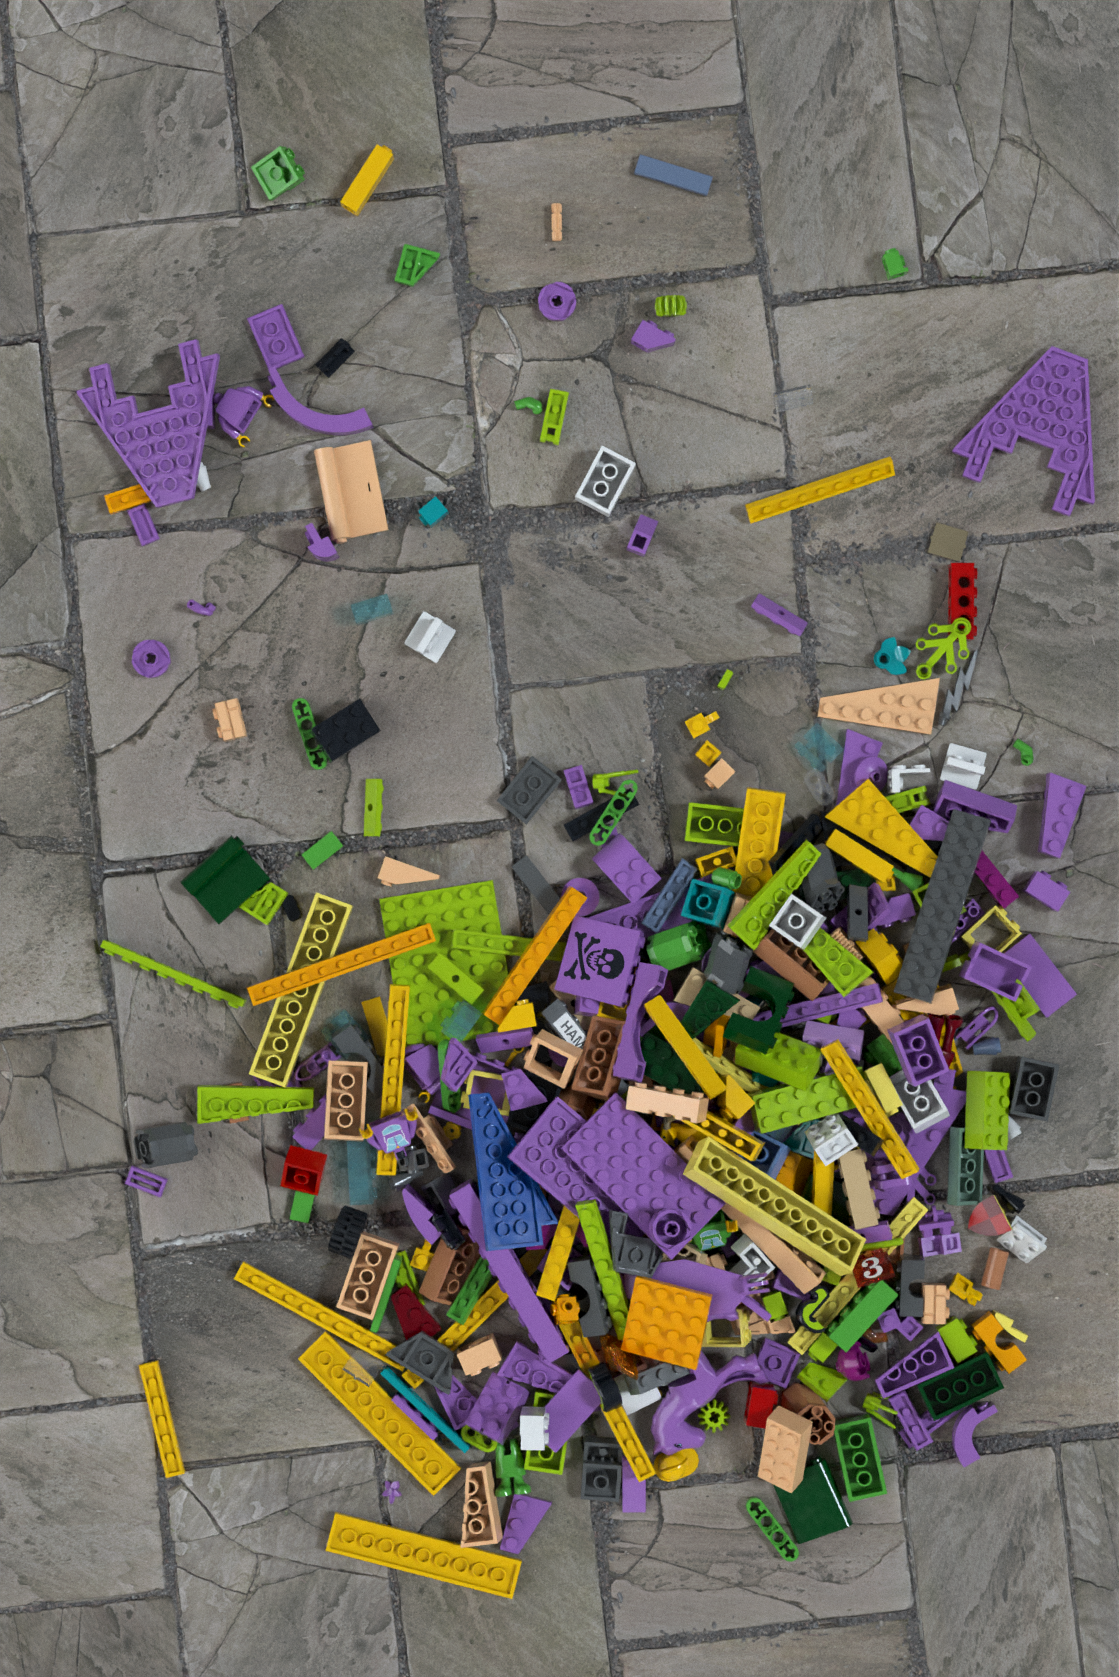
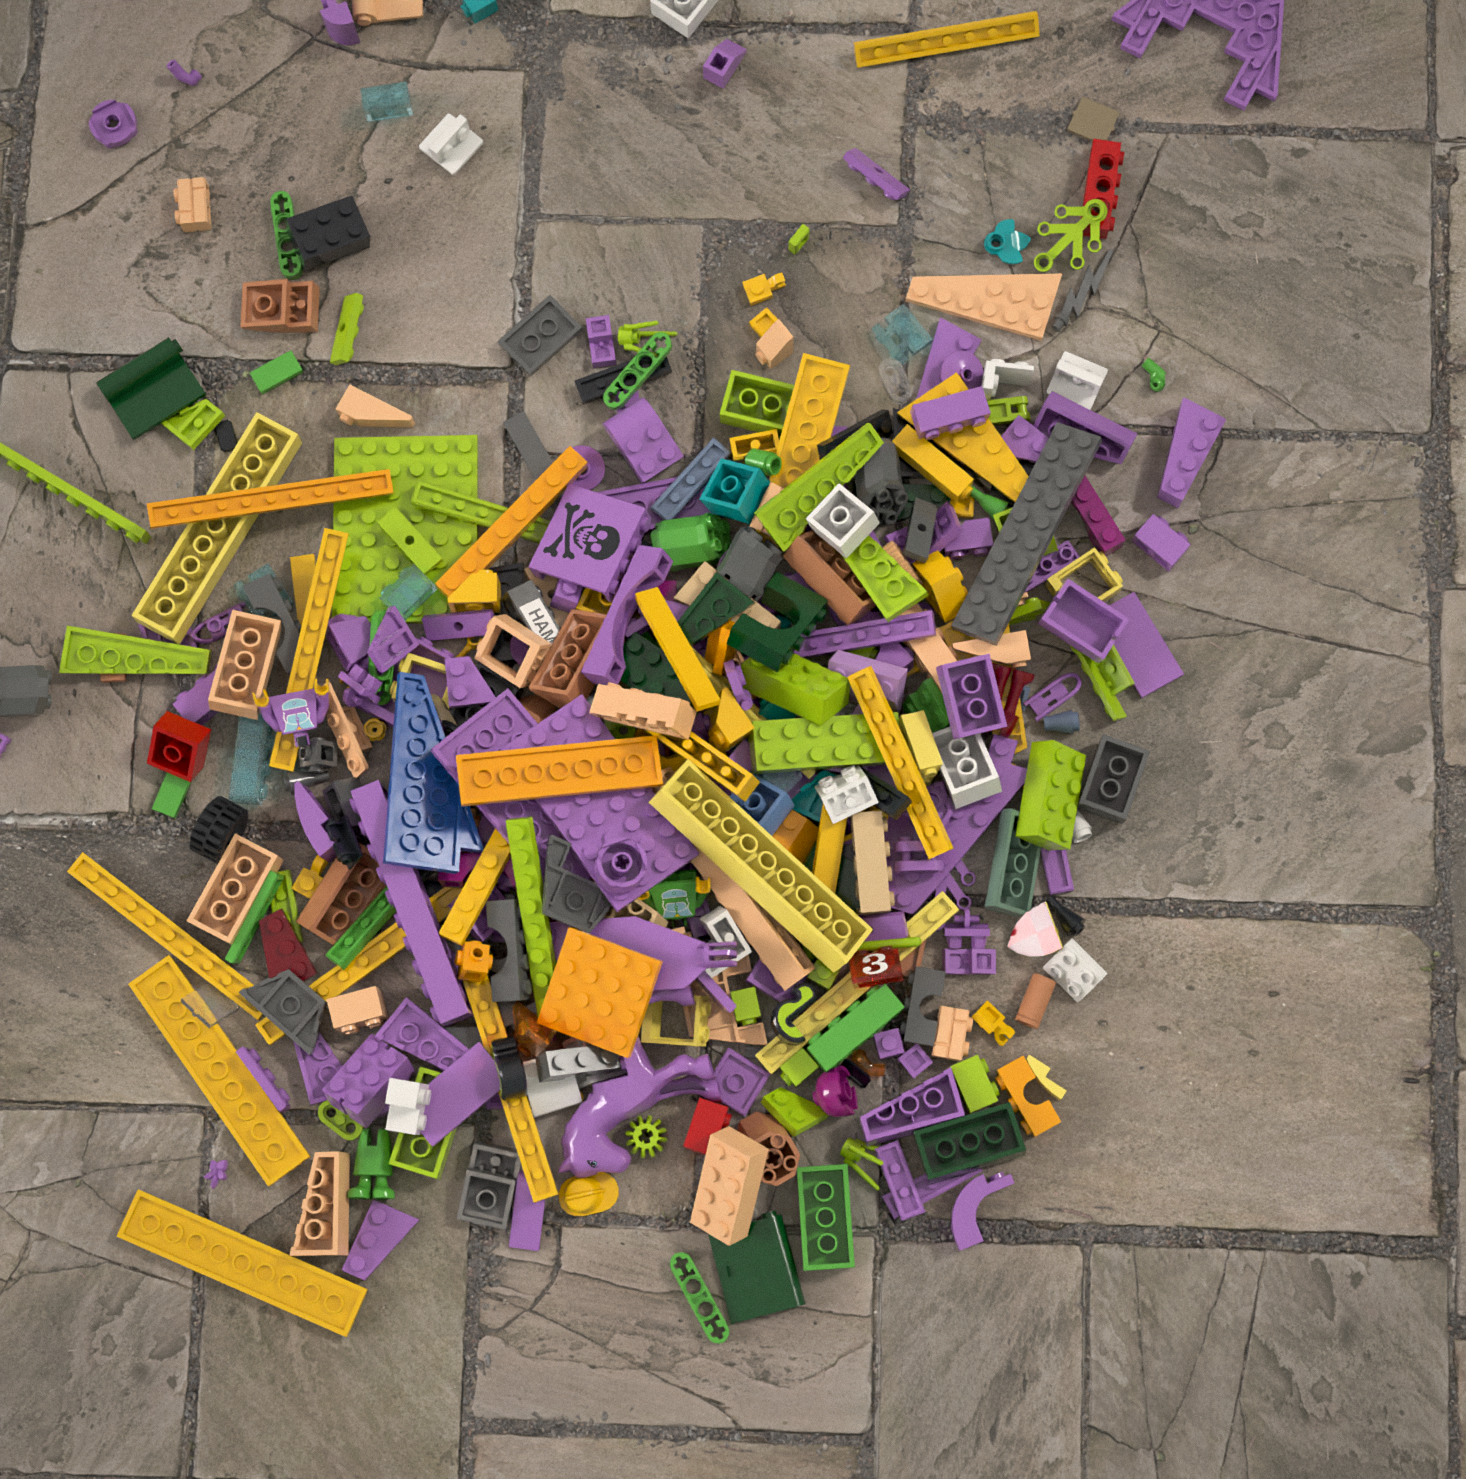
camera: 15 degrees right, 10 degrees down
teal tile [380,1366,470,1453] -> none
none -> nougat slope [241,279,320,333]
none -> medium lavender hips [338,664,382,707]
none -> dark tan piece [431,694,457,725]
none -> light orange plate [456,735,663,807]
none -> medium lavender plate [724,659,753,710]
none -> medium lavender brick [910,386,991,440]

